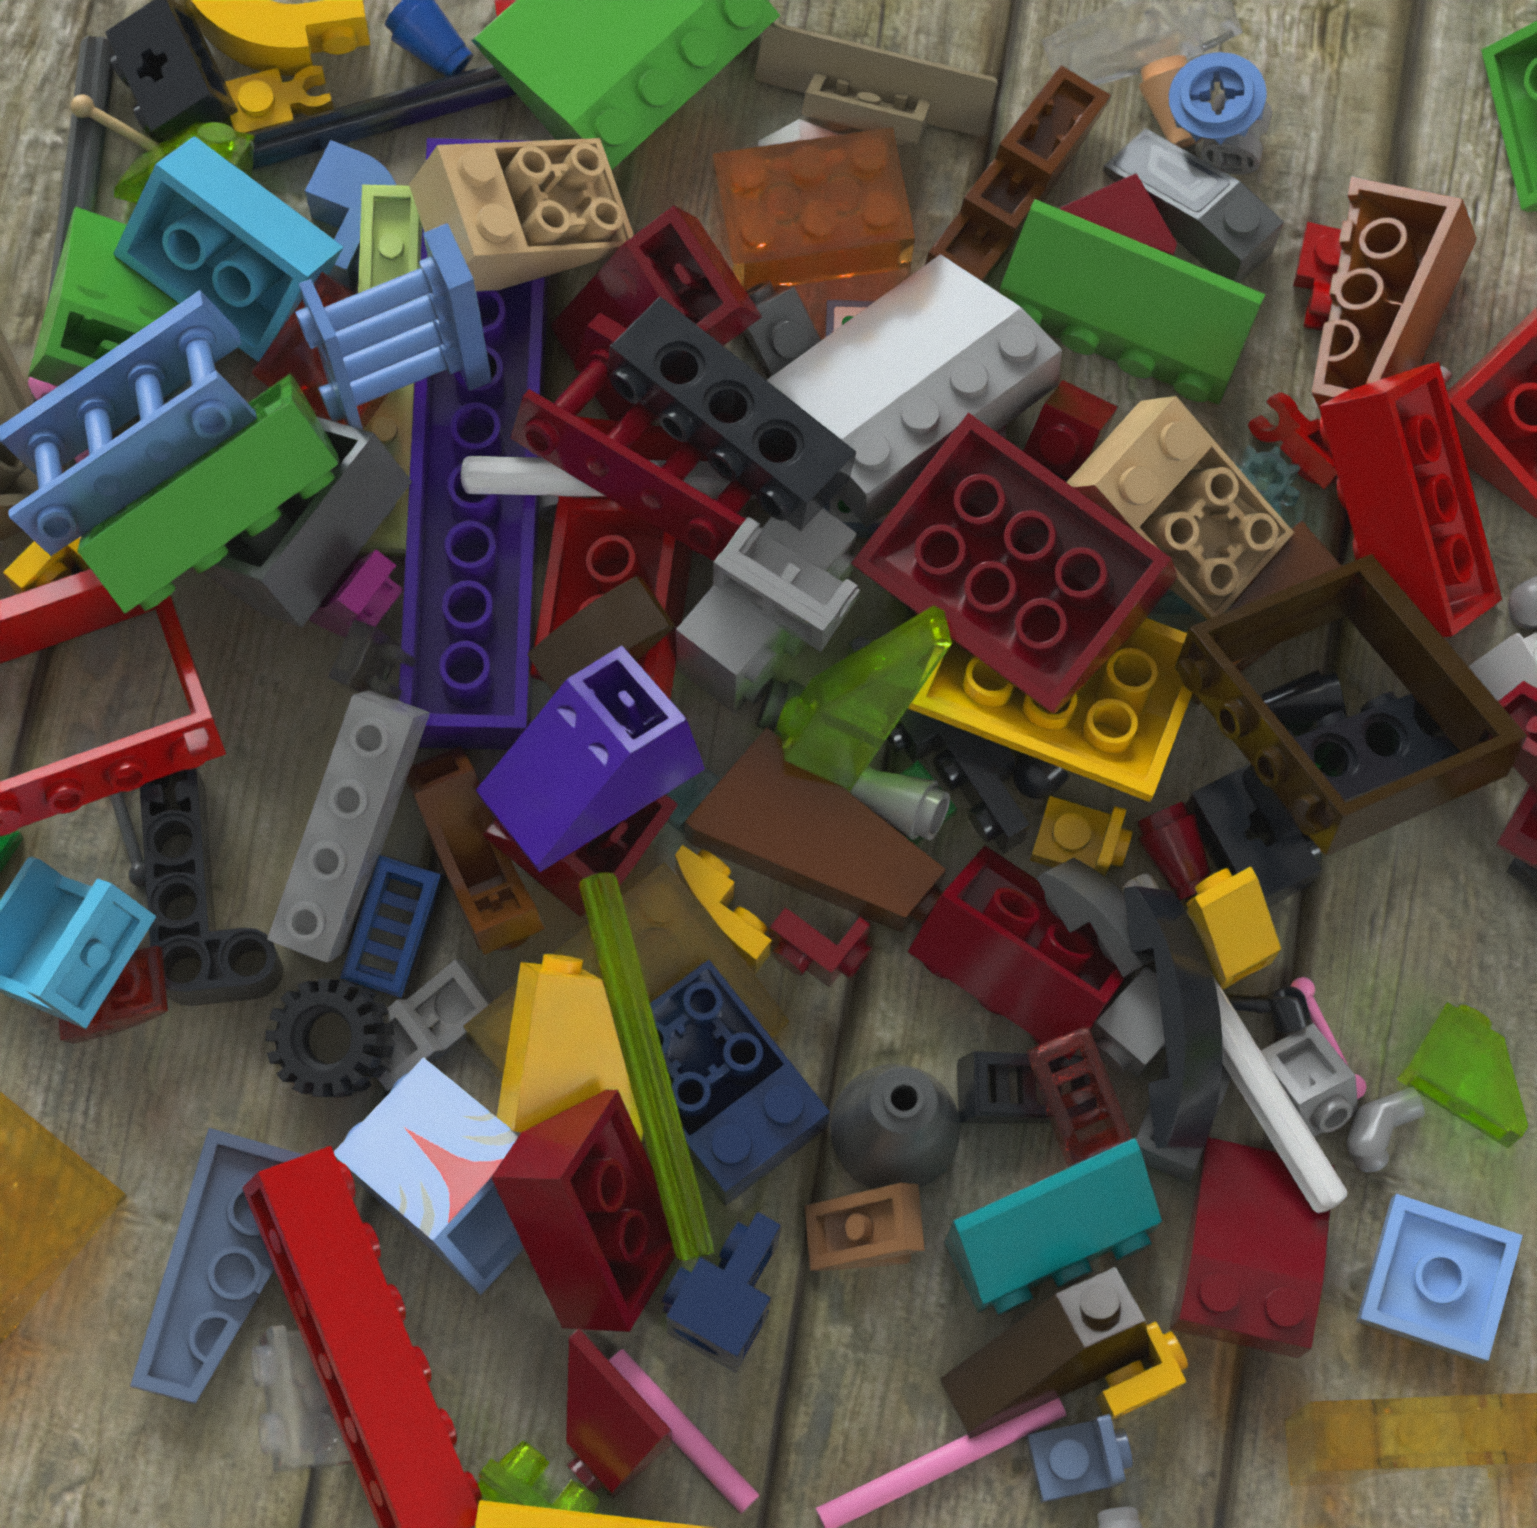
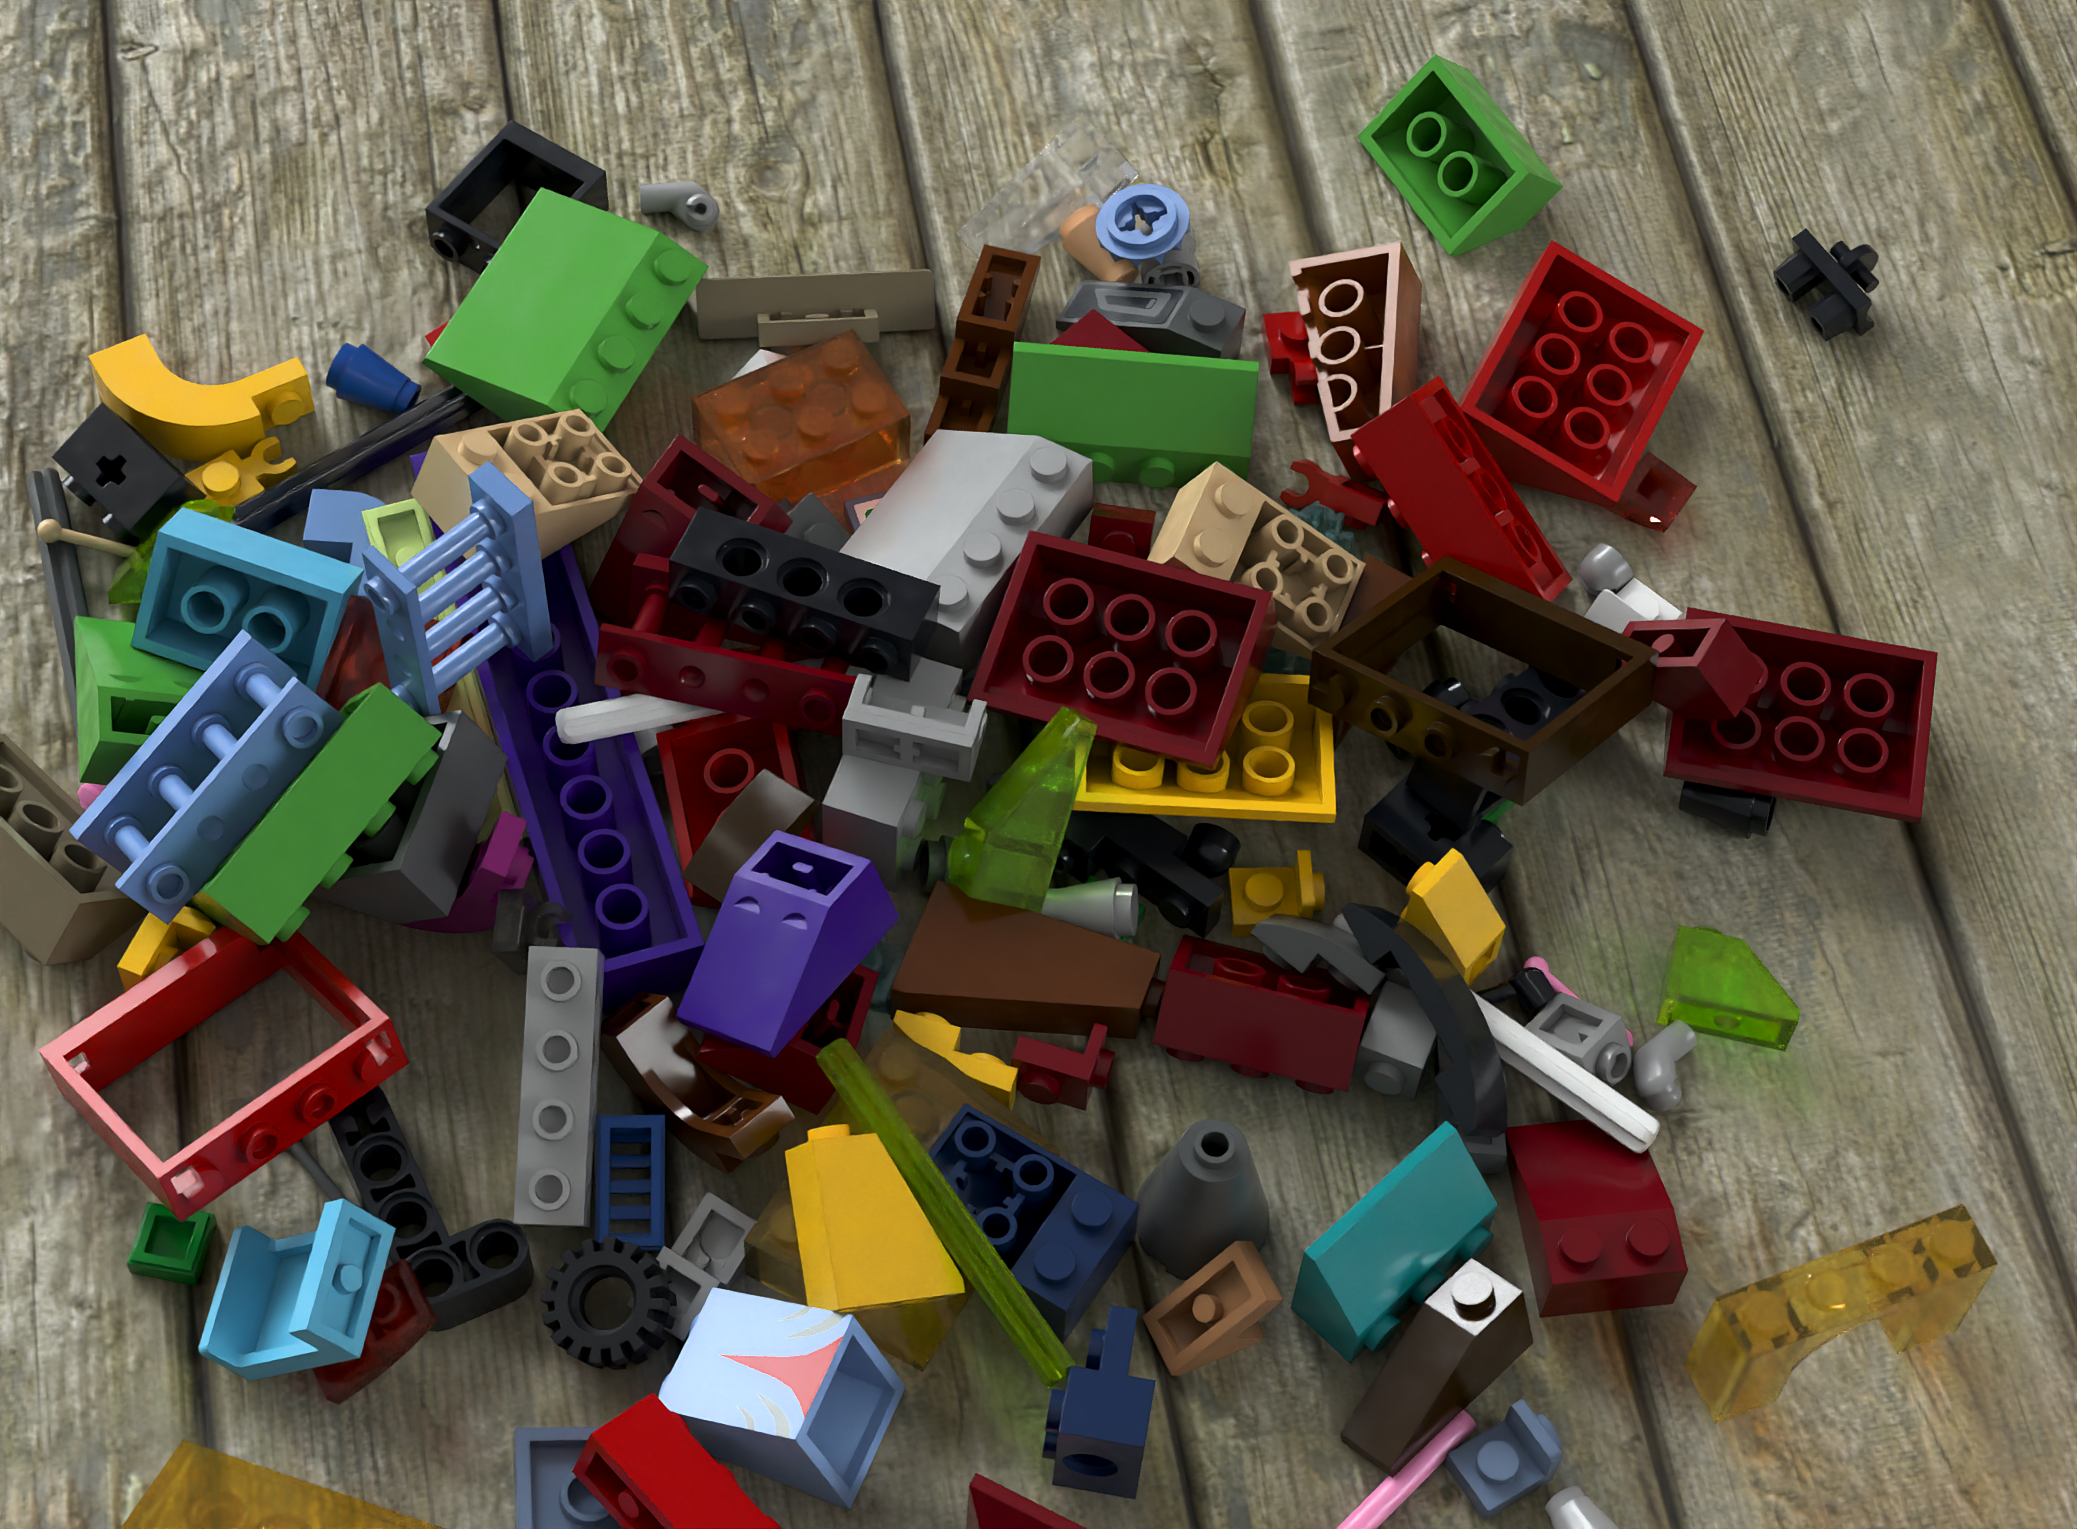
camera: 20 degrees left, 15 degrees down
dark red slope [491,1090,685,1332] -> none
black slope [957,1051,1098,1124] -> none
clear red slope [1026,1025,1133,1168] -> none
yellow bracket [1095,1321,1188,1420] -> none
dark red cone [1137,801,1210,901] -> none
light blue plate [1356,1194,1523,1364] -> none

